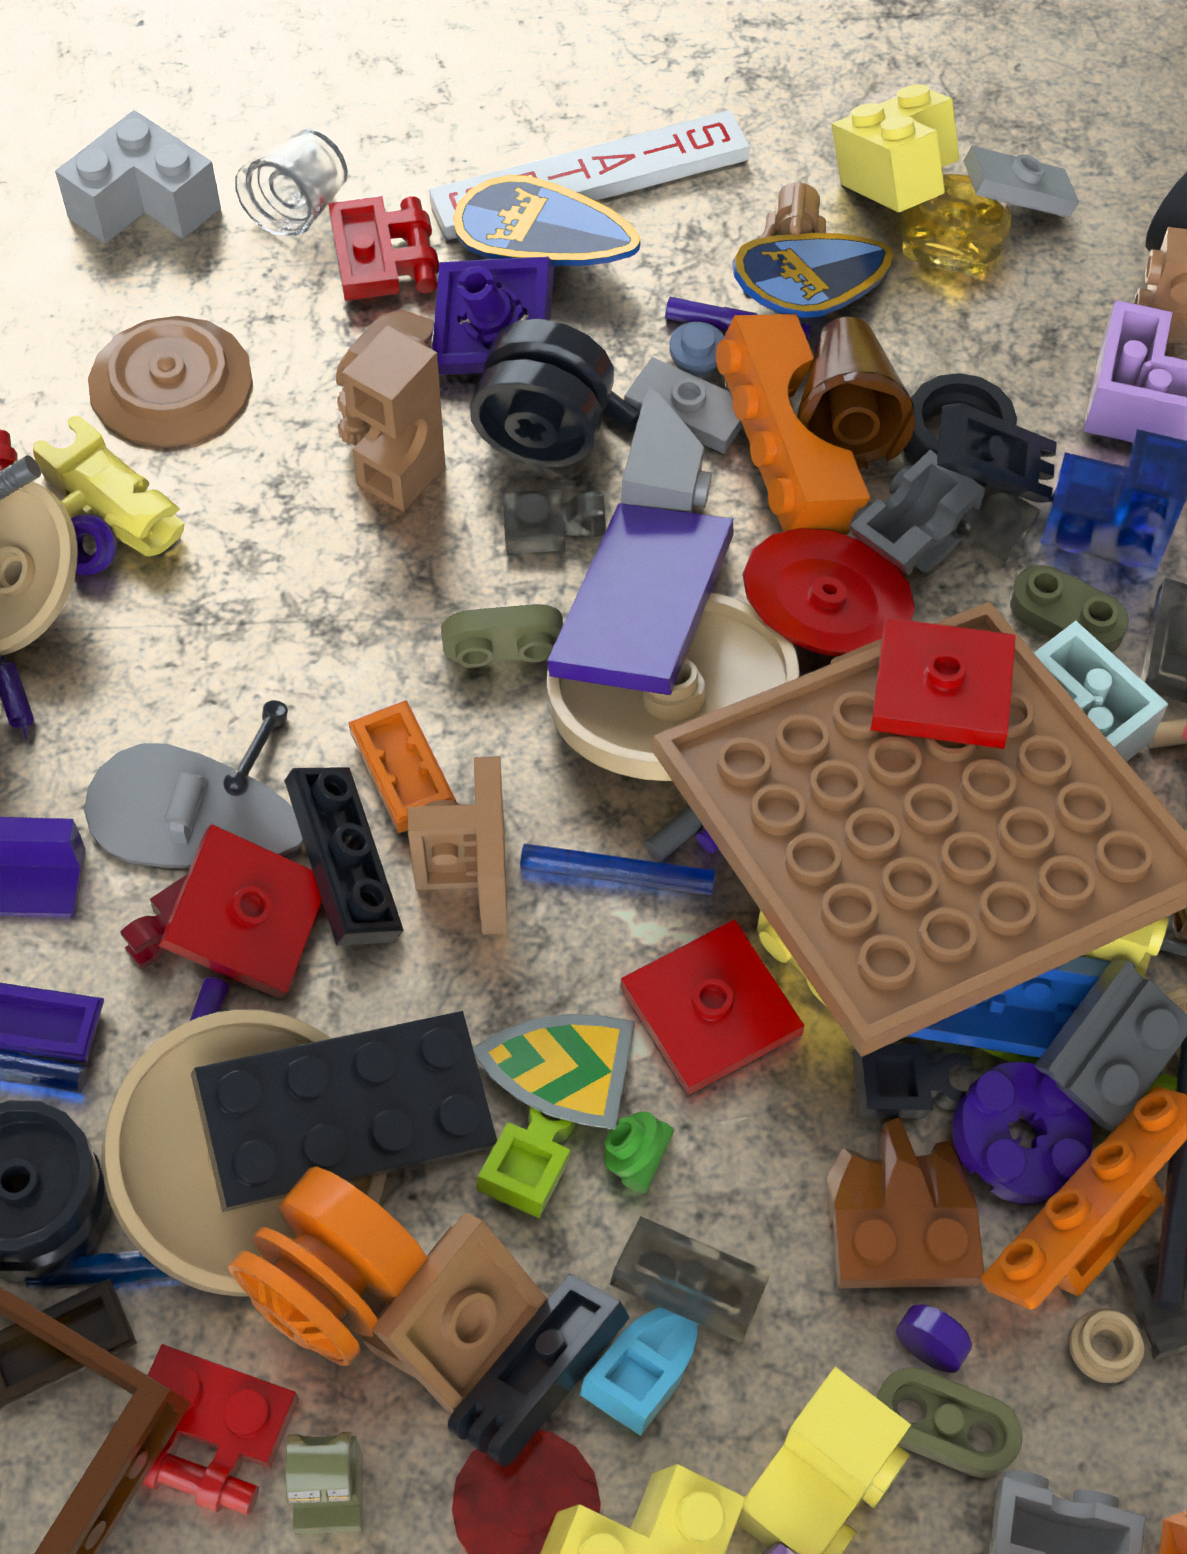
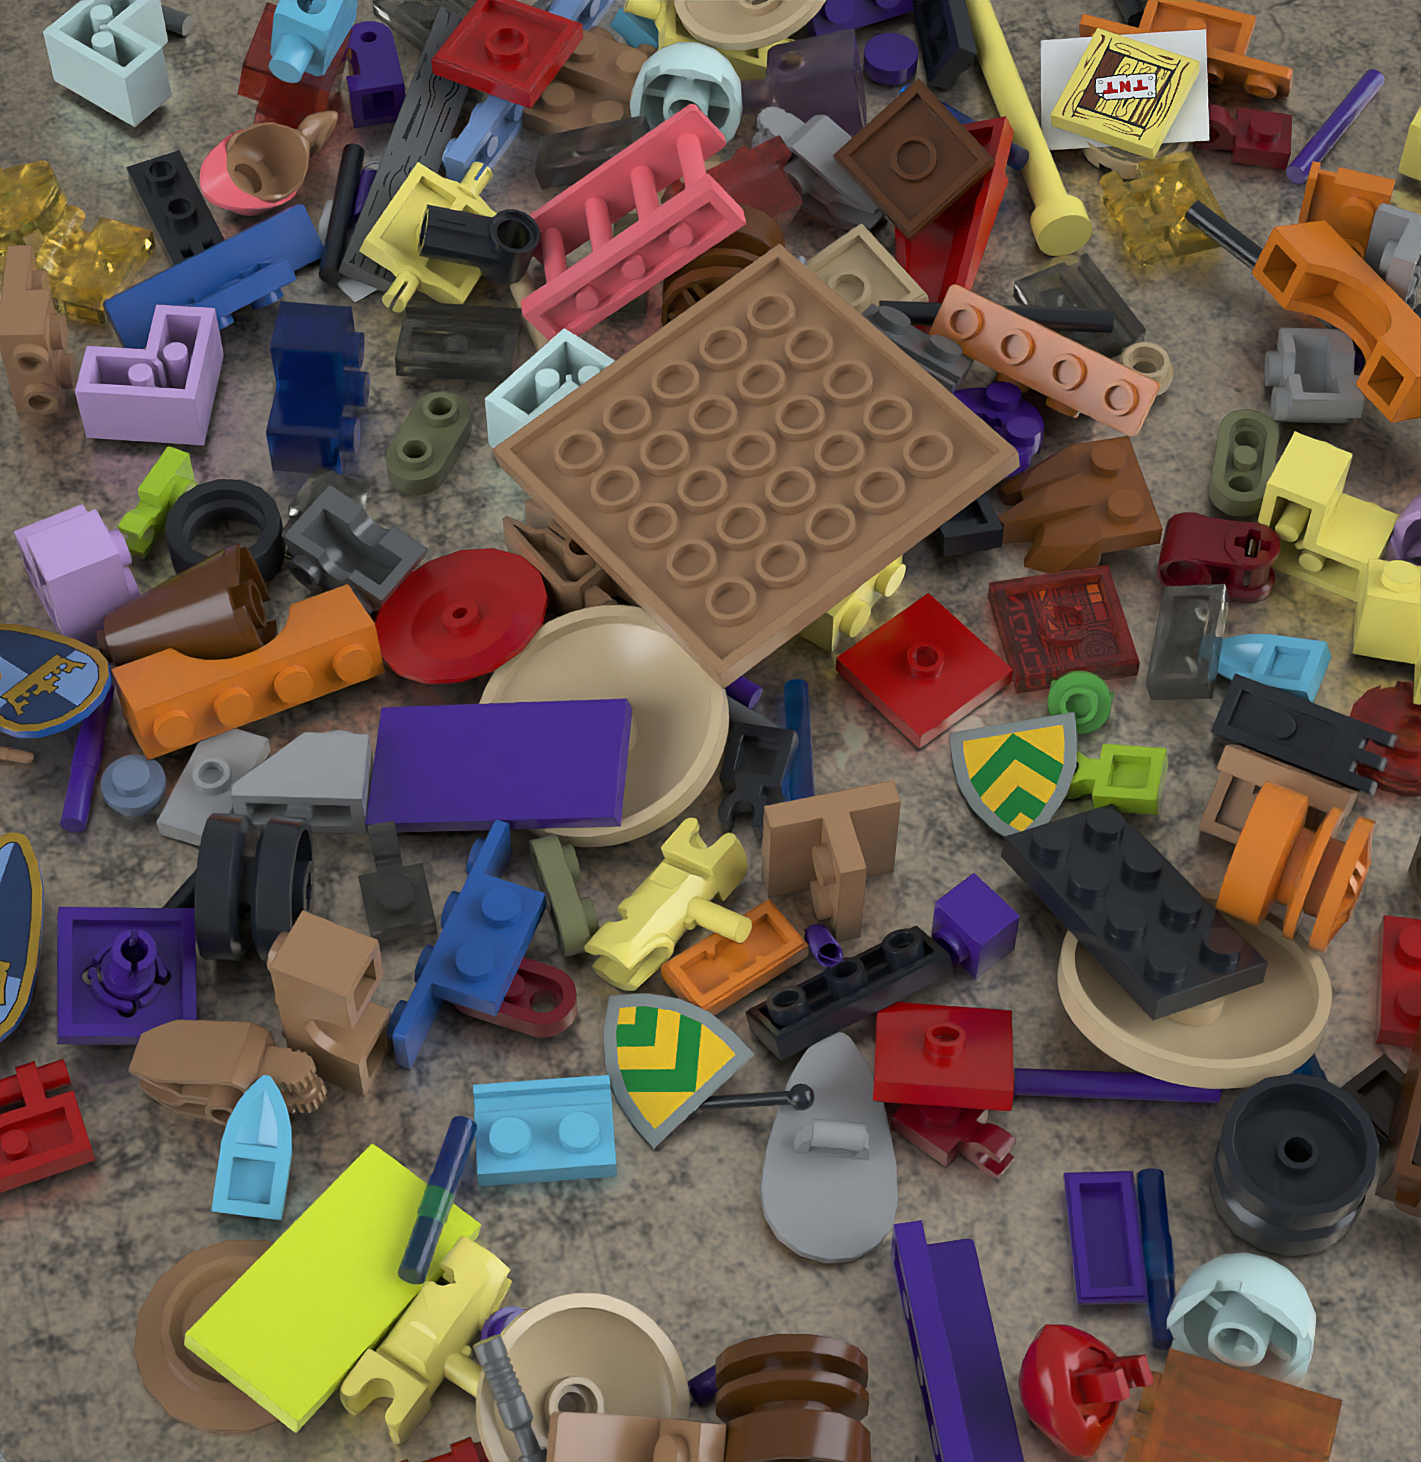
camera: 100 degrees left, 5 degrees down
red plate [870,617,1016,749] -> none
dark purple tile [896,1304,972,1373] -> none
black hinge [937,403,1057,503] -> none
none -> lavender brick [13,504,140,647]
none -> lime plate [117,446,198,559]
none -> neon yellow tile [184,1143,481,1433]
none -> medium azure plate [211,1075,293,1220]
none -> blue bracket [387,819,547,1069]
none -> piece [397,1116,478,1284]
none -> dark red plate [452,957,577,1038]
none -> medium azure plate [473,1075,617,1187]
none -> light yellow piece [584,817,752,991]
none -> sticker [603,993,755,1149]
none -> black plate [718,722,800,838]
none -> dark purple piece [803,924,844,967]
none -> dark purple plate [931,873,1020,979]
none -> clear red tile [987,565,1140,694]
none -> dark red piece [1156,512,1281,603]

